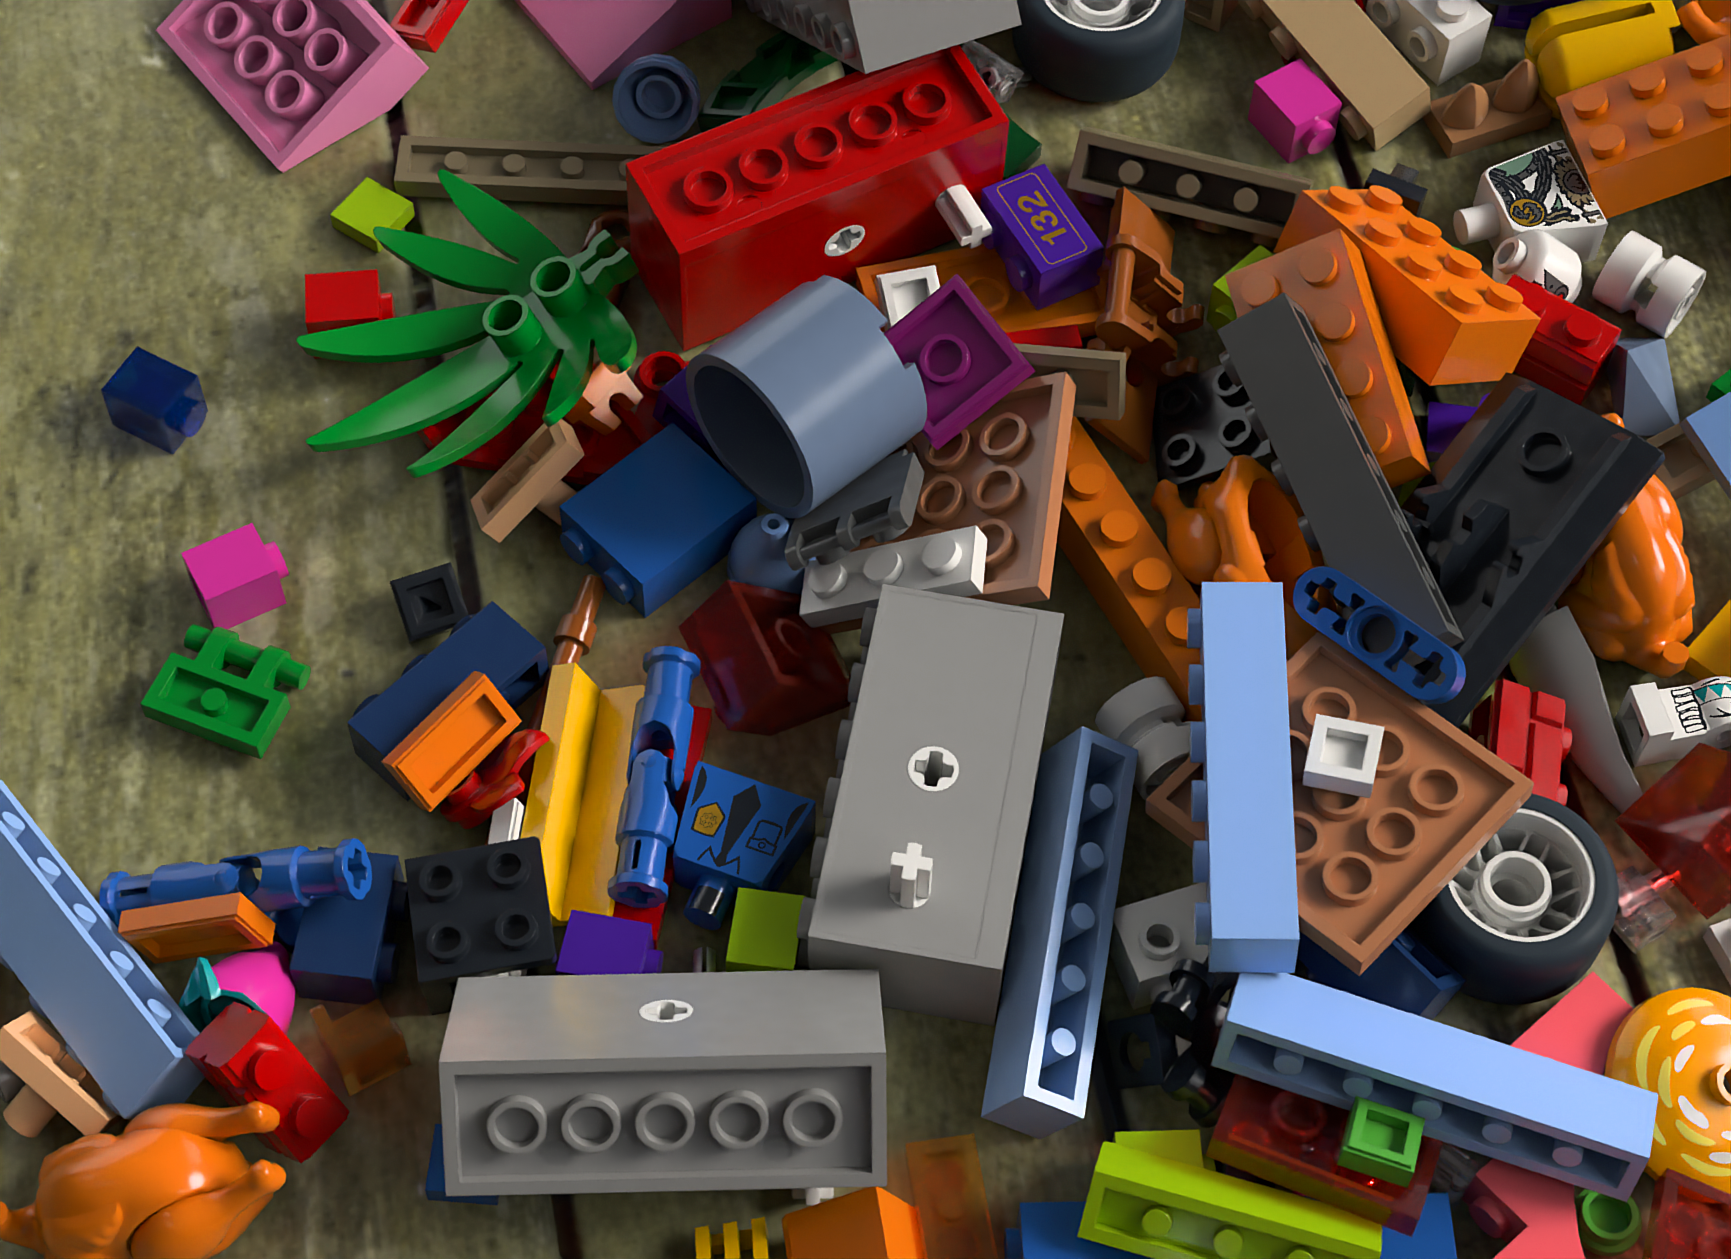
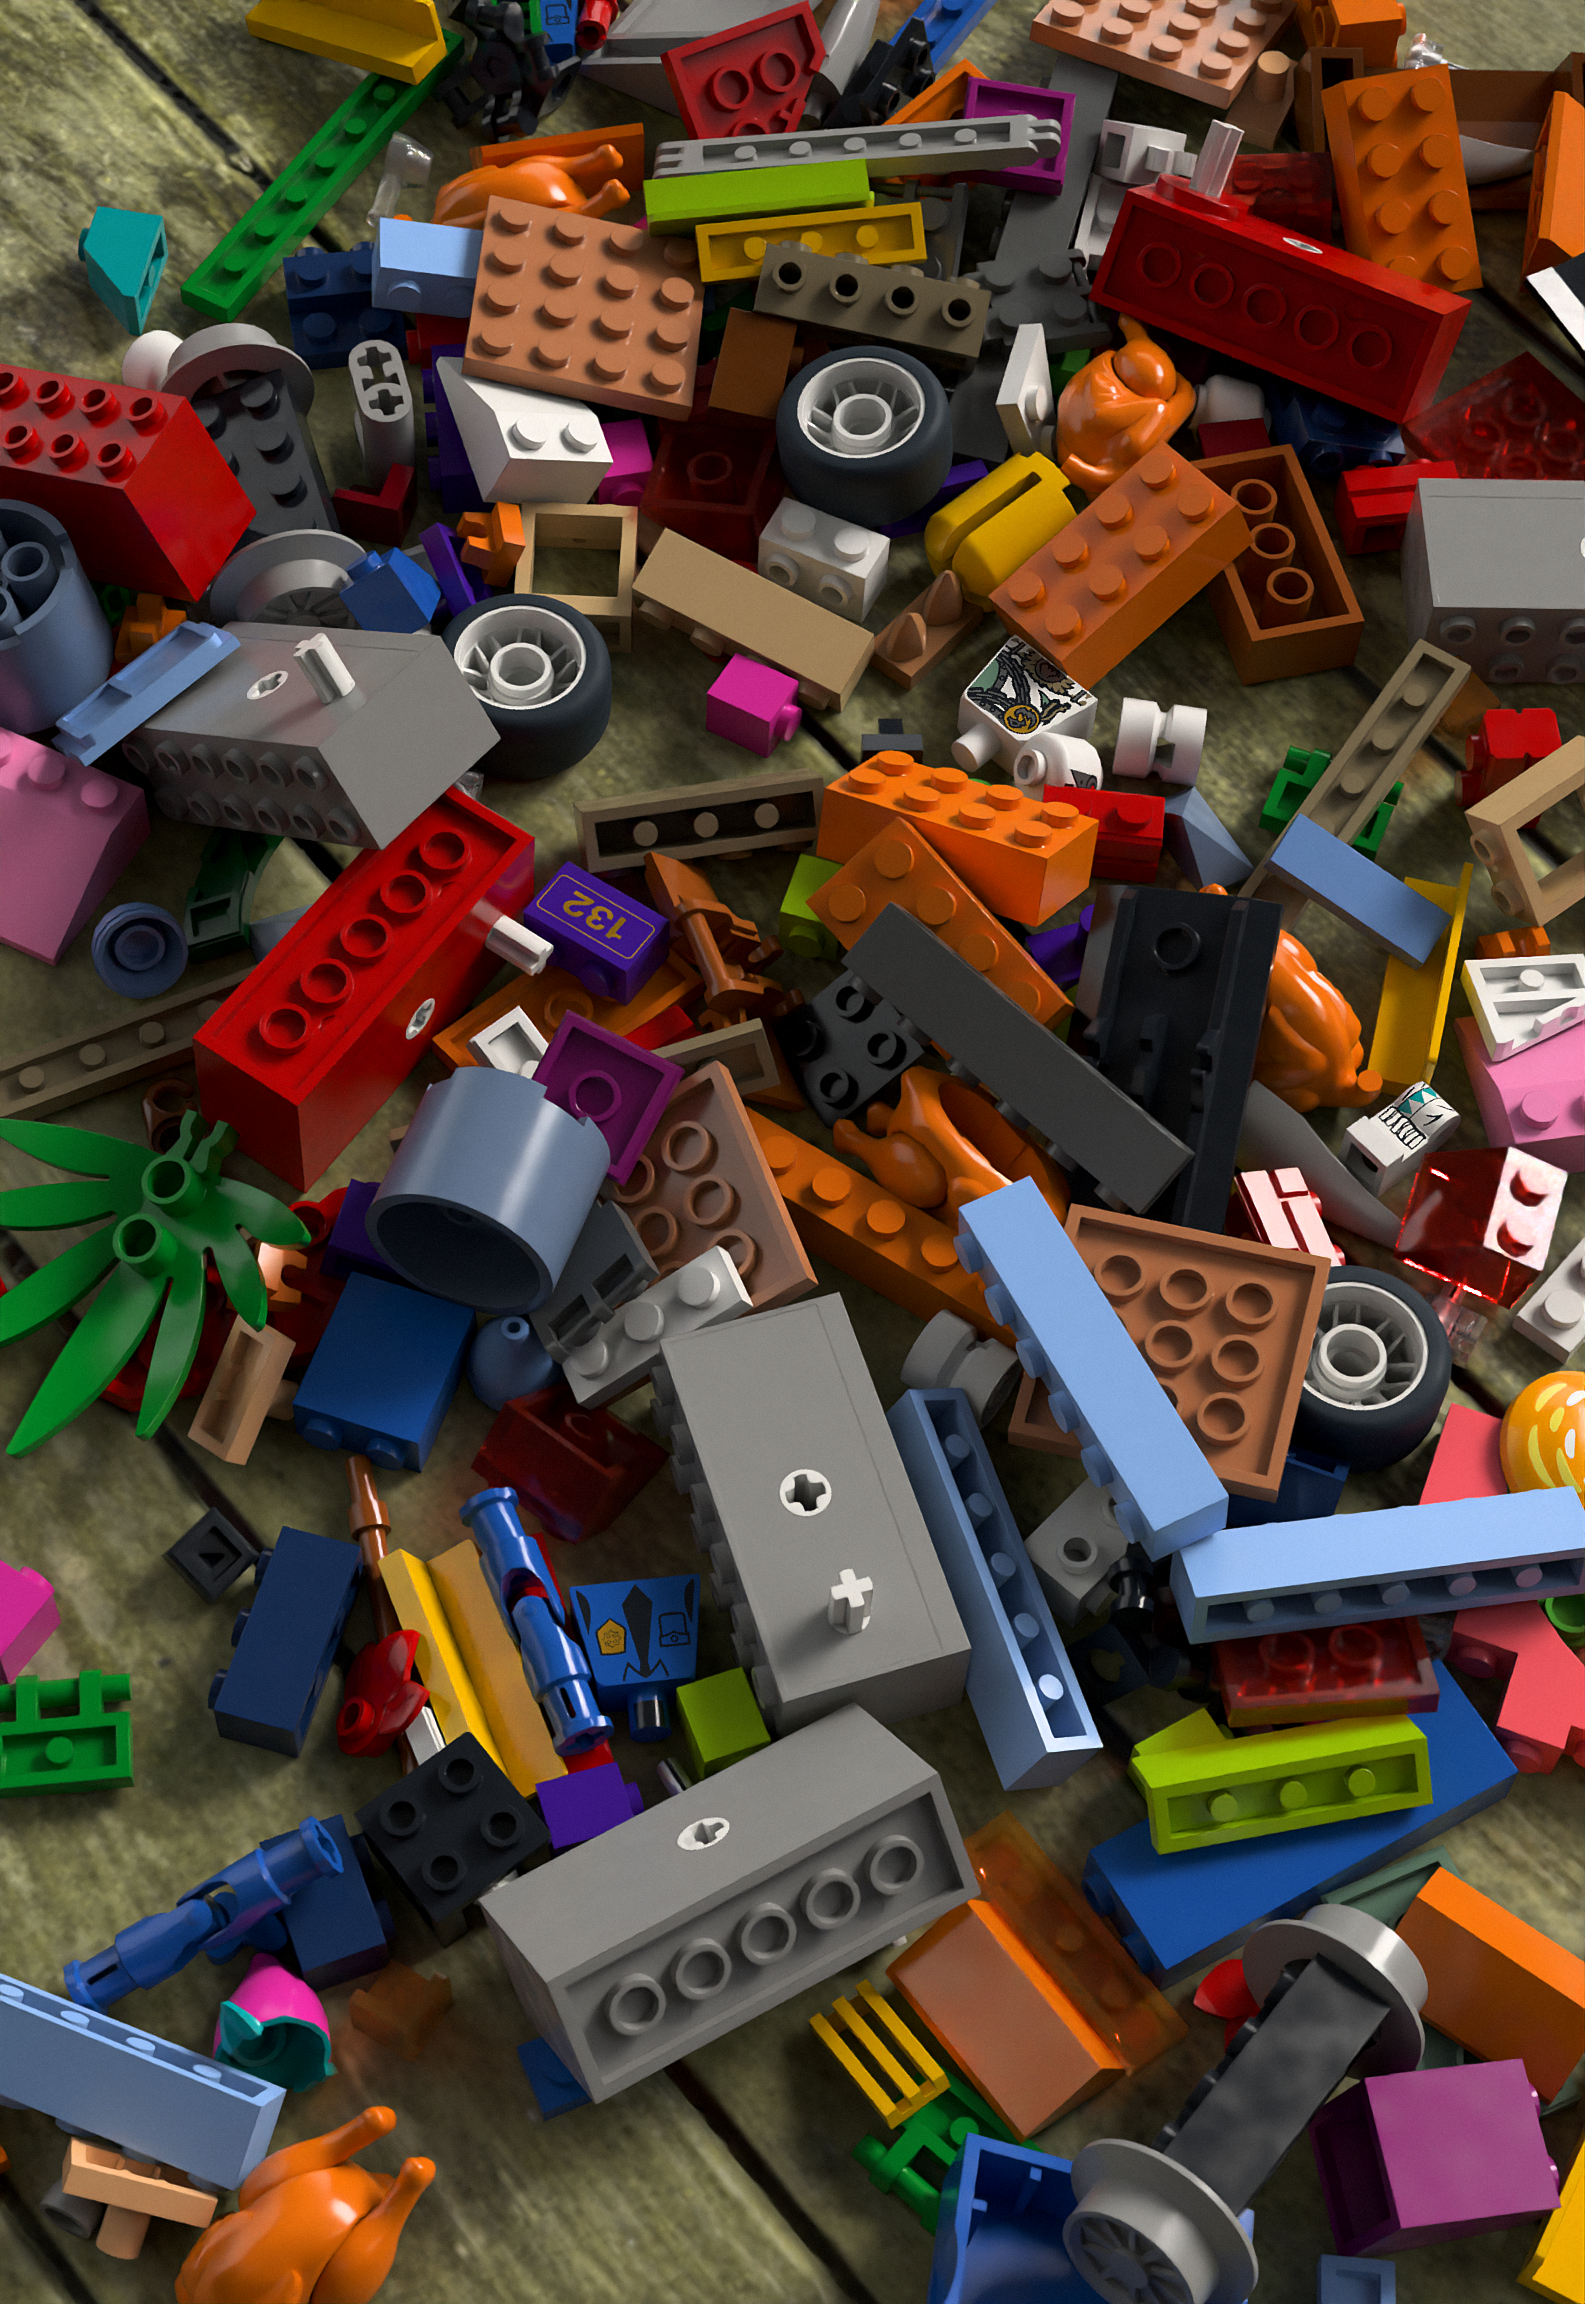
camera: 30 degrees left, 0 degrees up
orange tile [117,892,276,964] -> none
red brick [184,1002,350,1164] -> none
orange tile [381,671,522,812] -> none
blue beam [1293,566,1466,704] -> none
white plate [1302,714,1384,798] -> none
bright green tile [1337,1096,1425,1188] -> none

